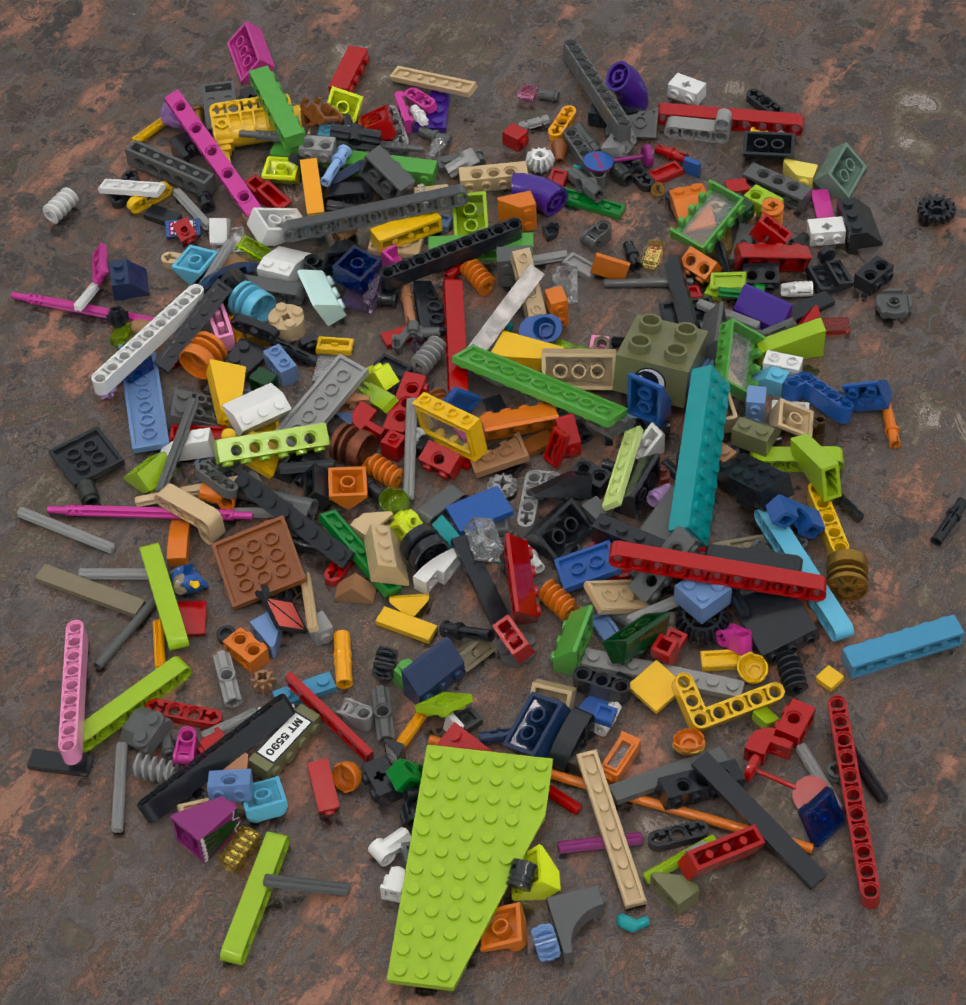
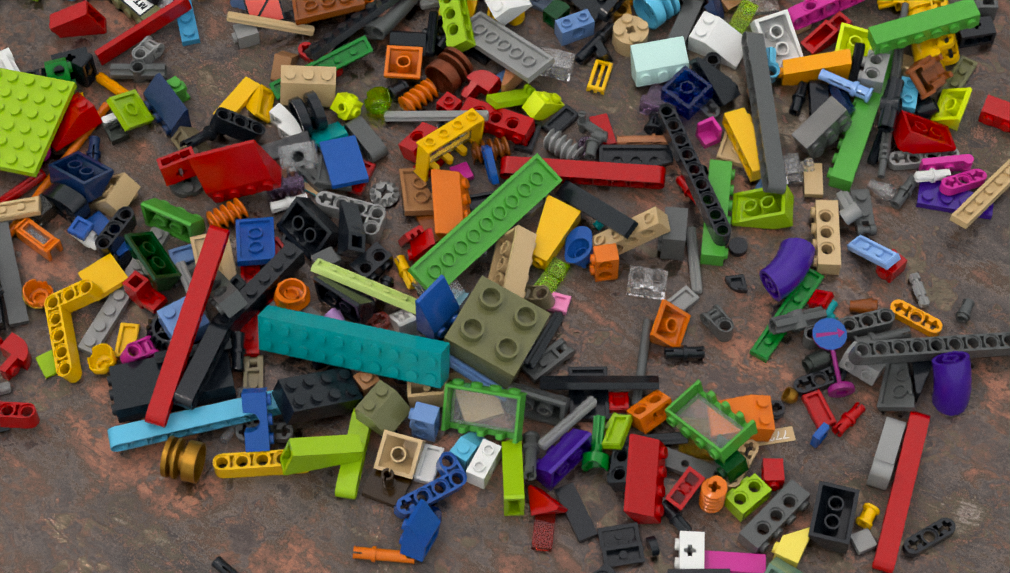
camera: 95 degrees right, 10 degrees up
orange hair [332,761,362,793] -> none
light orange axle [333,630,353,689] -> none
tan slope [350,511,394,542] -> none
black gear [372,646,398,680] -> none
orange piece [460,259,496,296] -> none
orange slope [497,190,537,233] -> none
clear pink plate [517,83,539,101] -> none
white gear [526,146,554,174] -> none
clear yellow tile [640,239,666,270] -> none
white brick [668,73,706,105] -> none
red brick [773,698,816,749] -> none
black piece [775,650,809,696] -> none
white hinge [780,281,813,297] -> none
yellow tile [815,665,844,692] -> none
black axle [834,492,864,522] -> none
dark azure brick [841,615,965,679] -> none
none -> black beam [210,107,266,143]
none -> orange hat [273,278,310,311]
none -> yellow axle [394,255,417,290]
none -> light blue tile [847,235,901,270]

